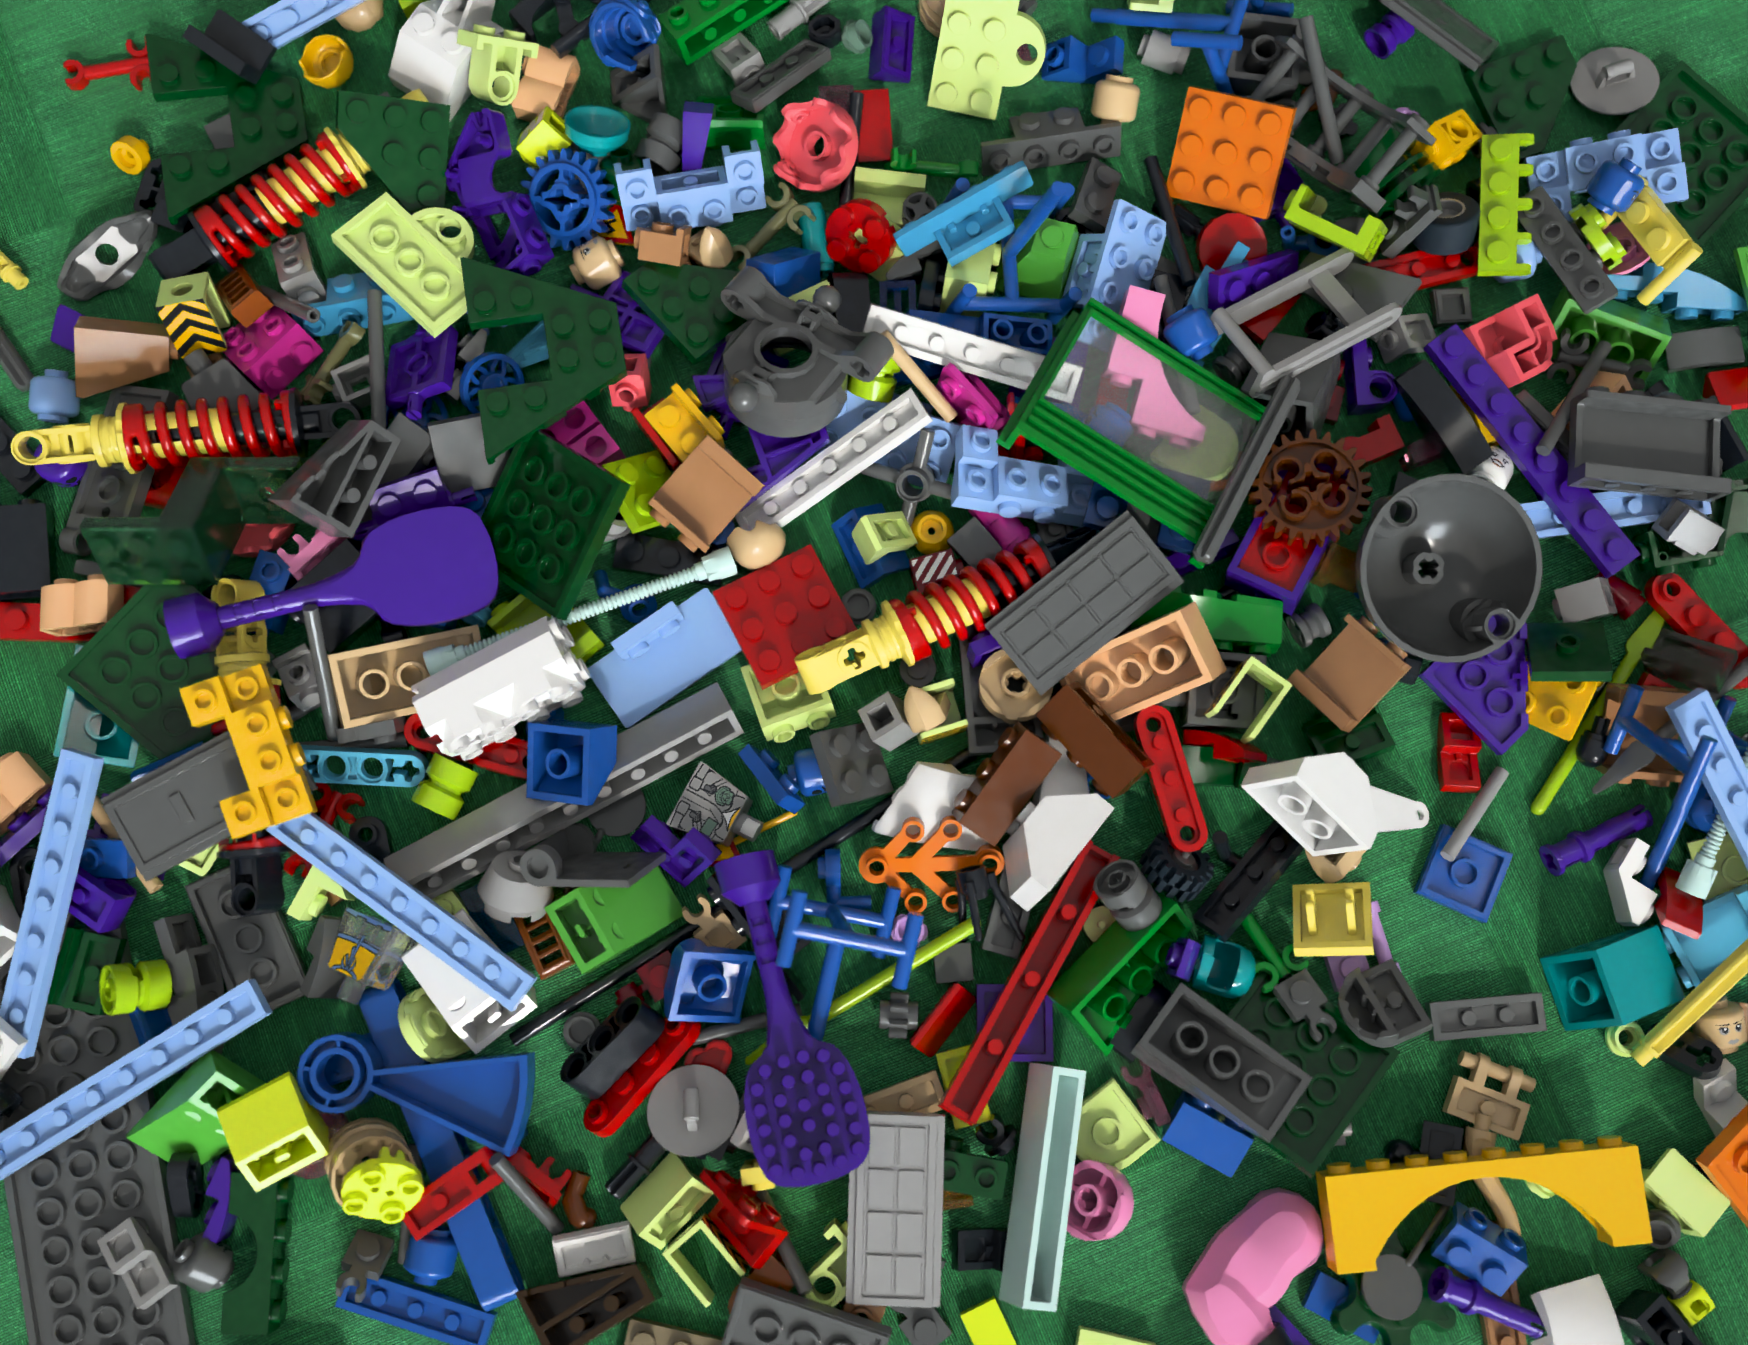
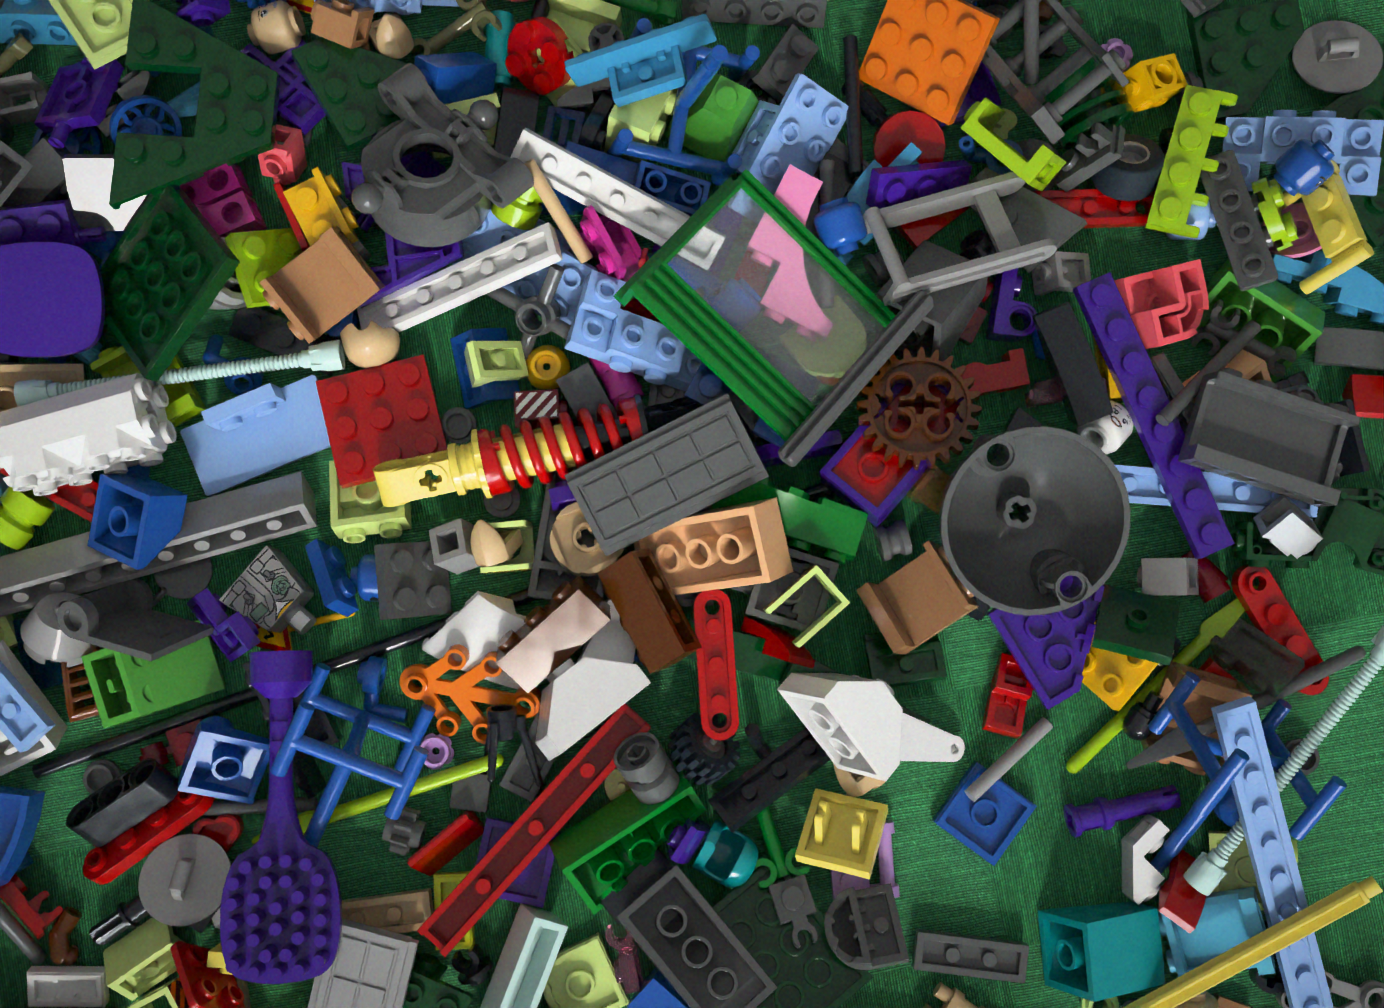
camera: 10 degrees right, 5 degrees up
dark grey bar [367,289,387,430] -> none
tan plate [681,893,747,949] -> none
dark grey tile [1429,287,1473,328] -> none

